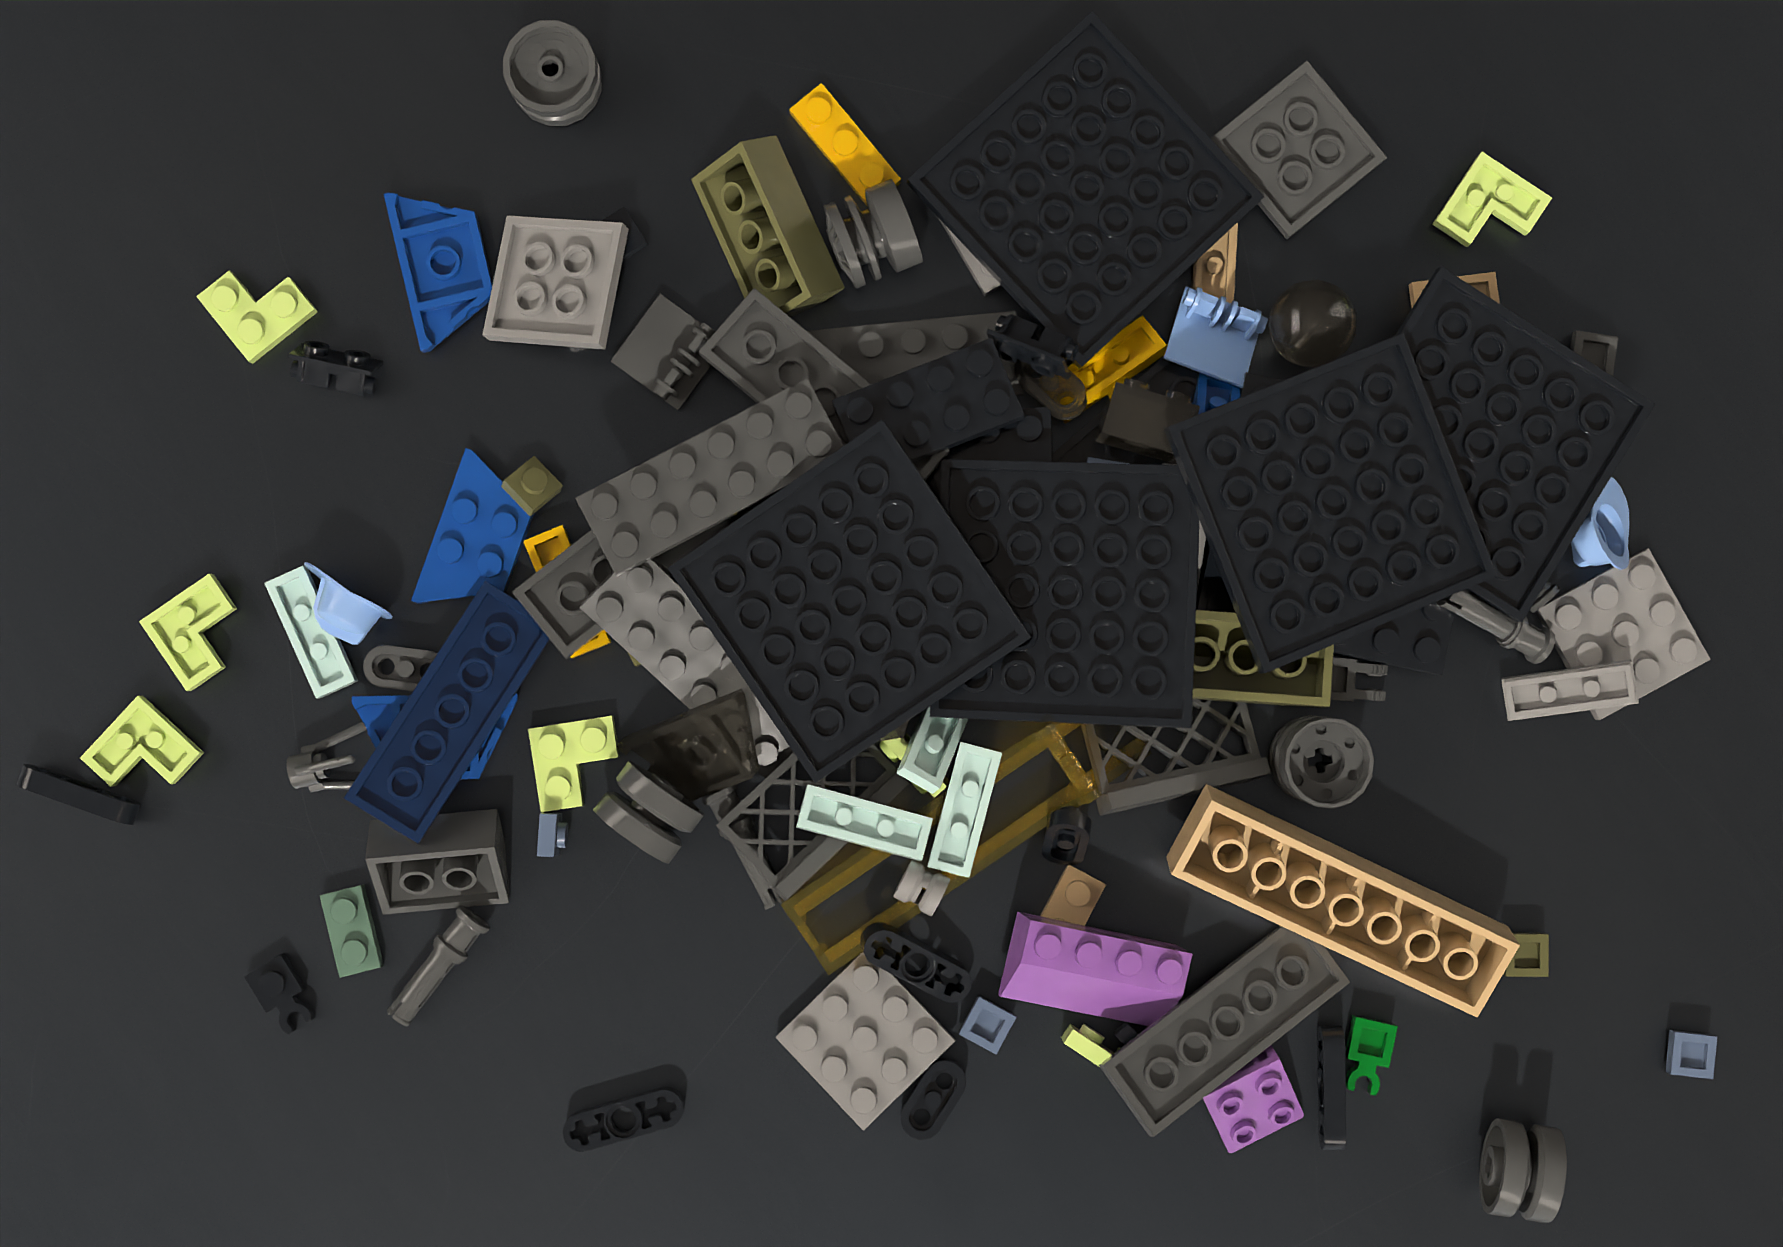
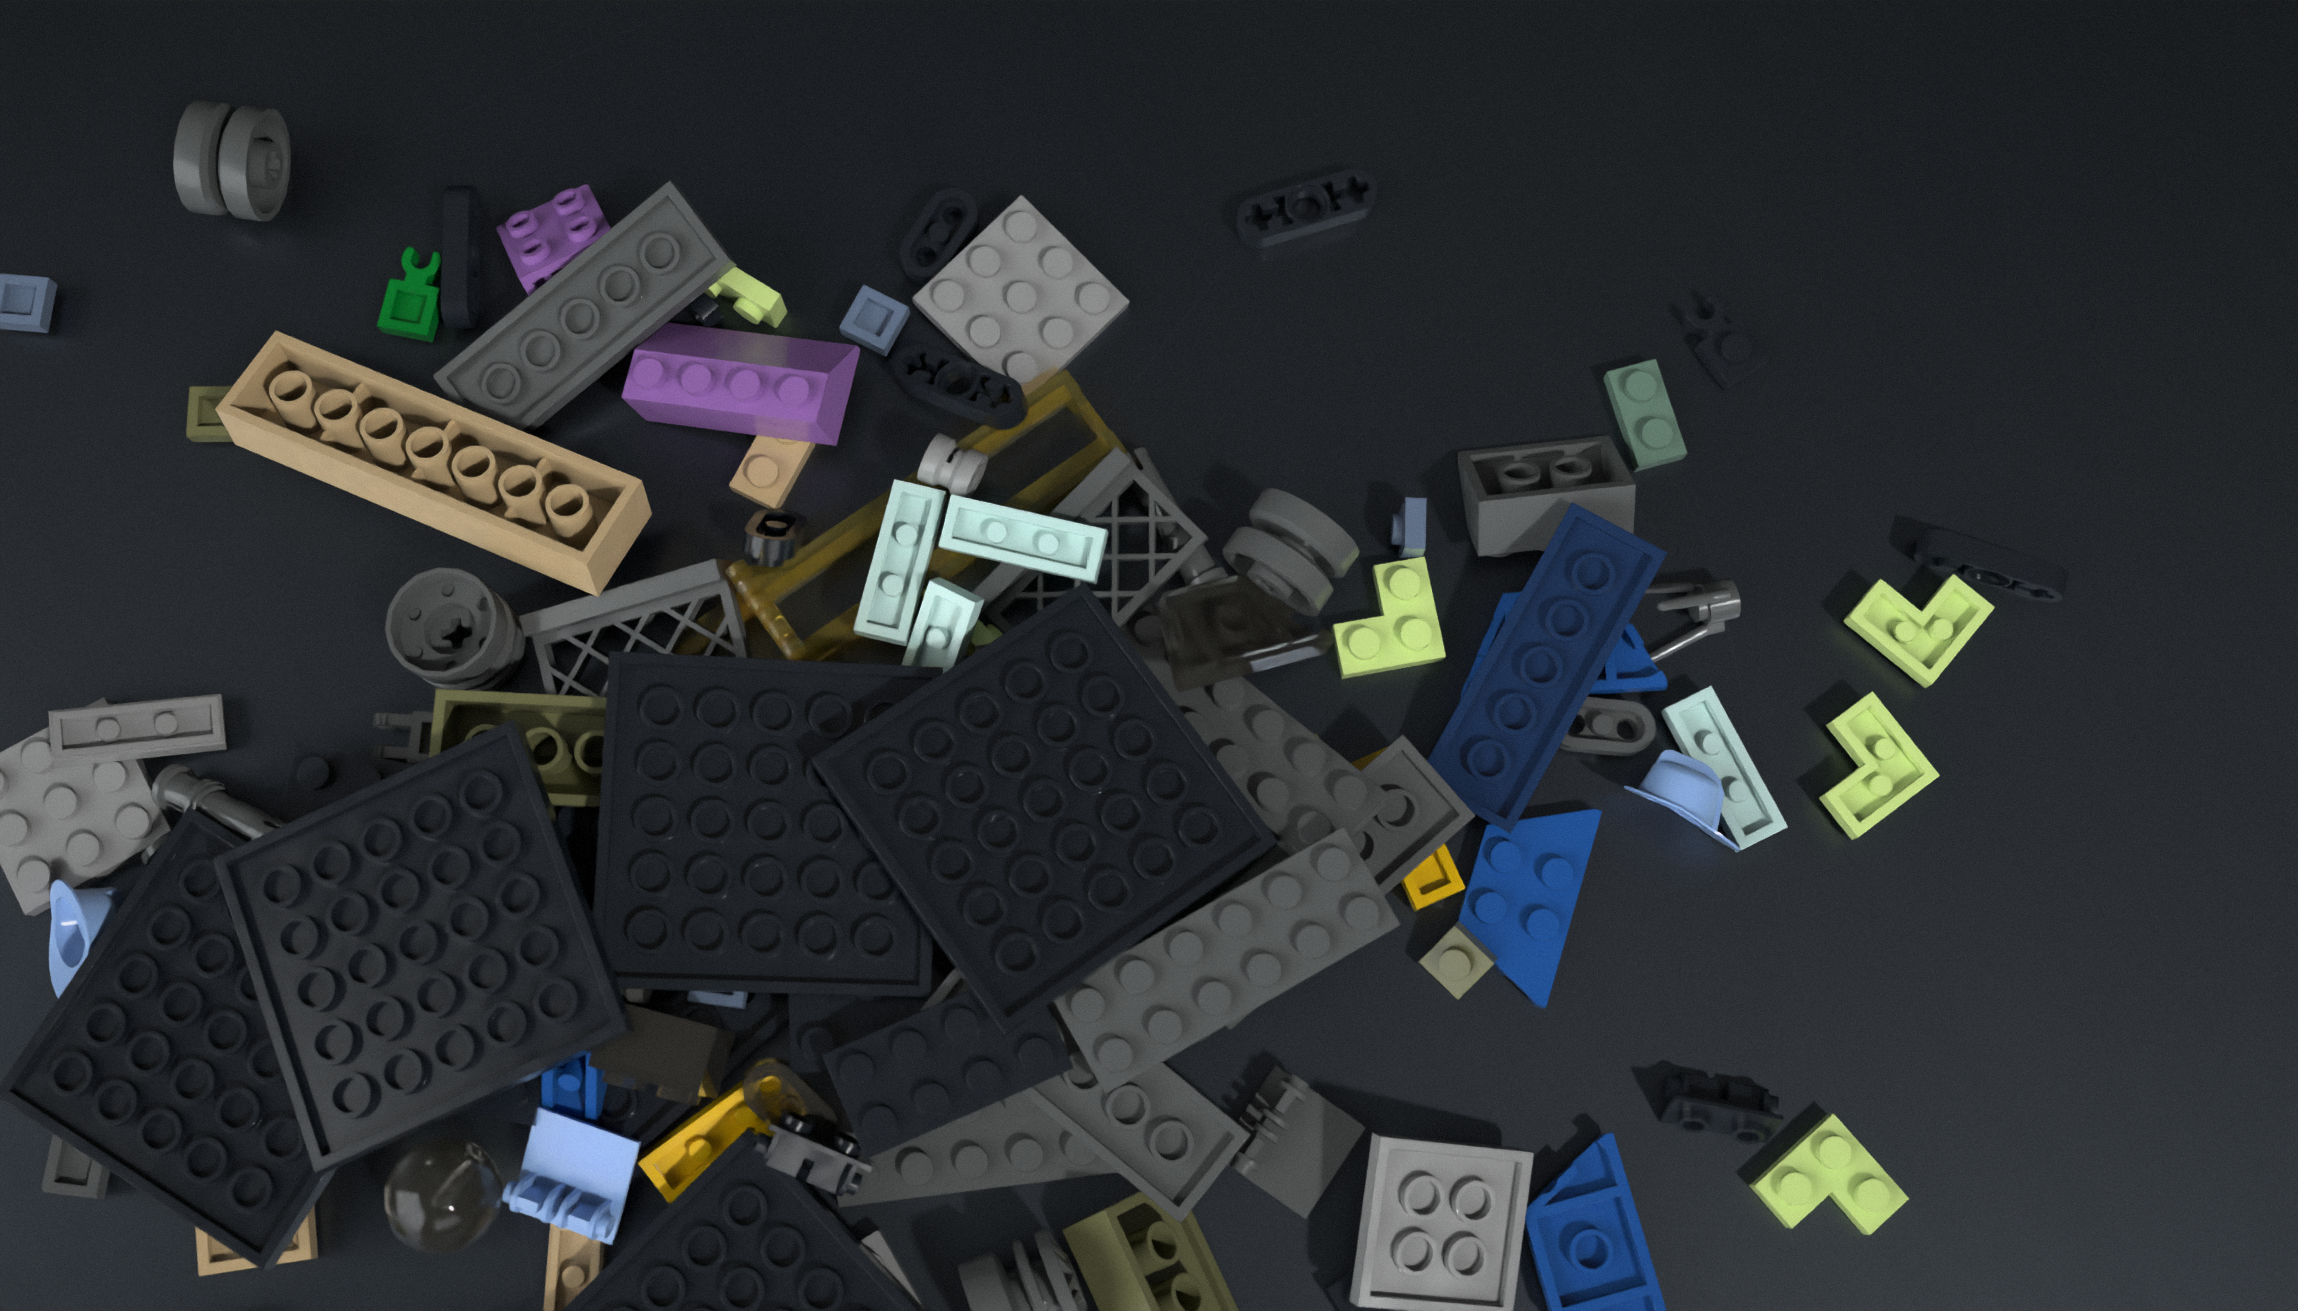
camera: 175 degrees right, 10 degrees down
dark grey pin [386,905,490,1026] -> none

